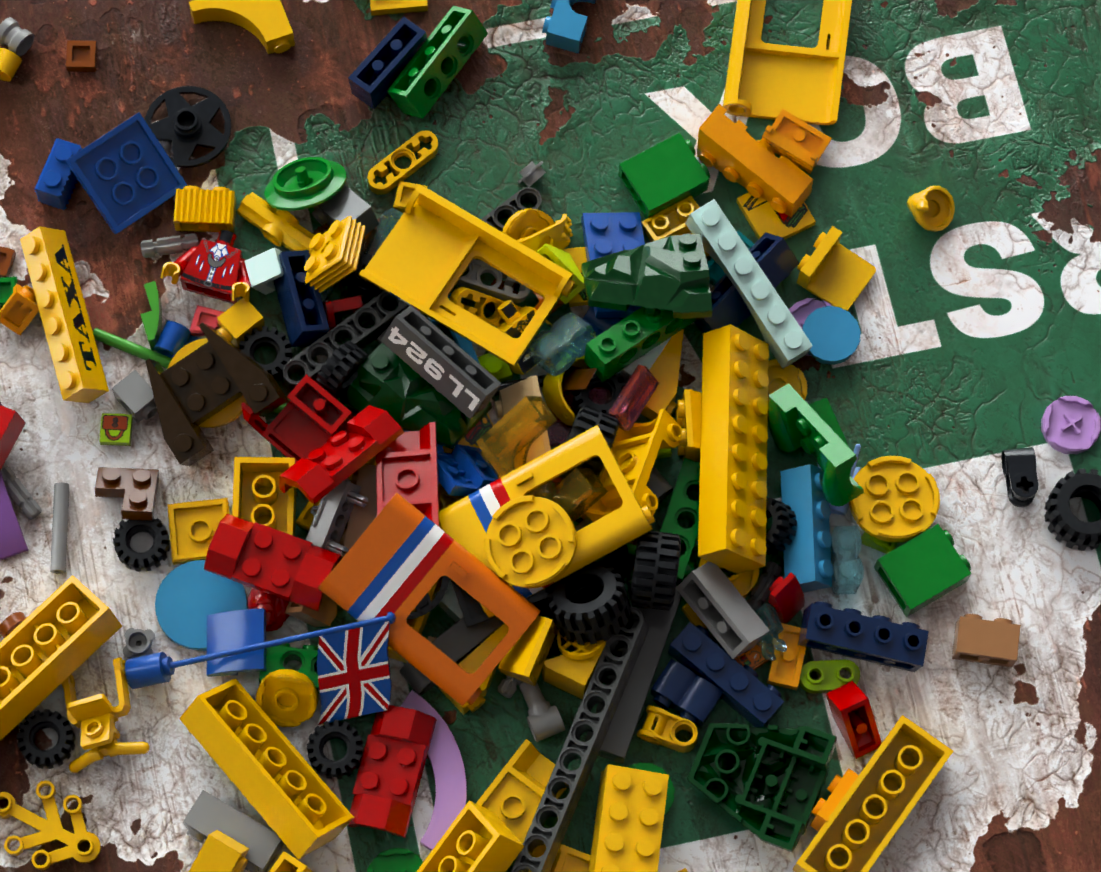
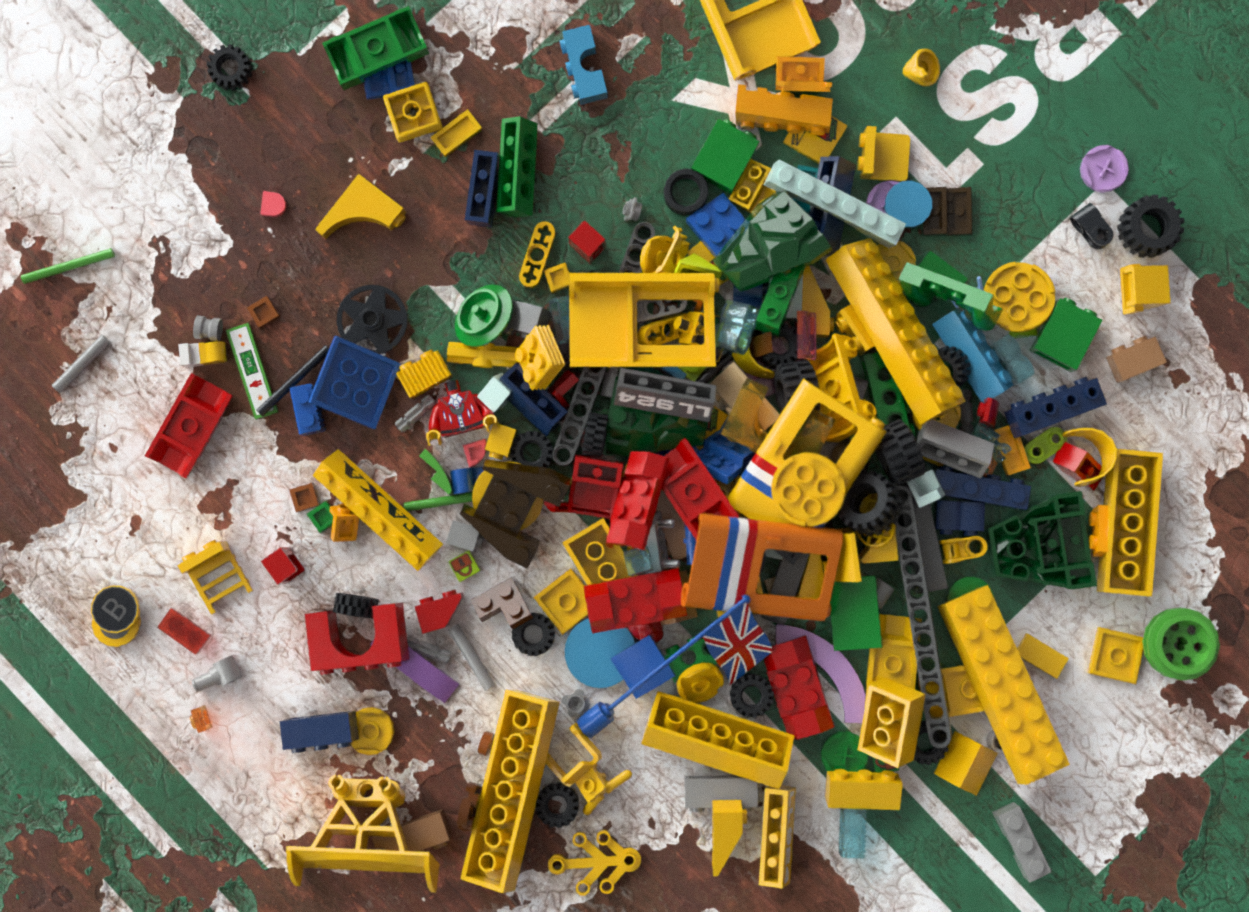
camera: 25 degrees left, 15 degrees up
none -> tile [226,323,279,420]
none -> black bar [256,345,329,417]
none -> red slope [414,589,464,634]
none -> red panel [568,221,606,264]
none -> clear light blue plate [623,546,653,576]
none -> black tyre [664,168,709,216]
none -> green tile [830,575,883,651]
none -> light aqua panel [907,470,945,508]
none -> dark brown slope [923,187,973,236]
none -> yellow piece [1062,428,1117,487]
none -> yellow plate [1120,264,1171,315]

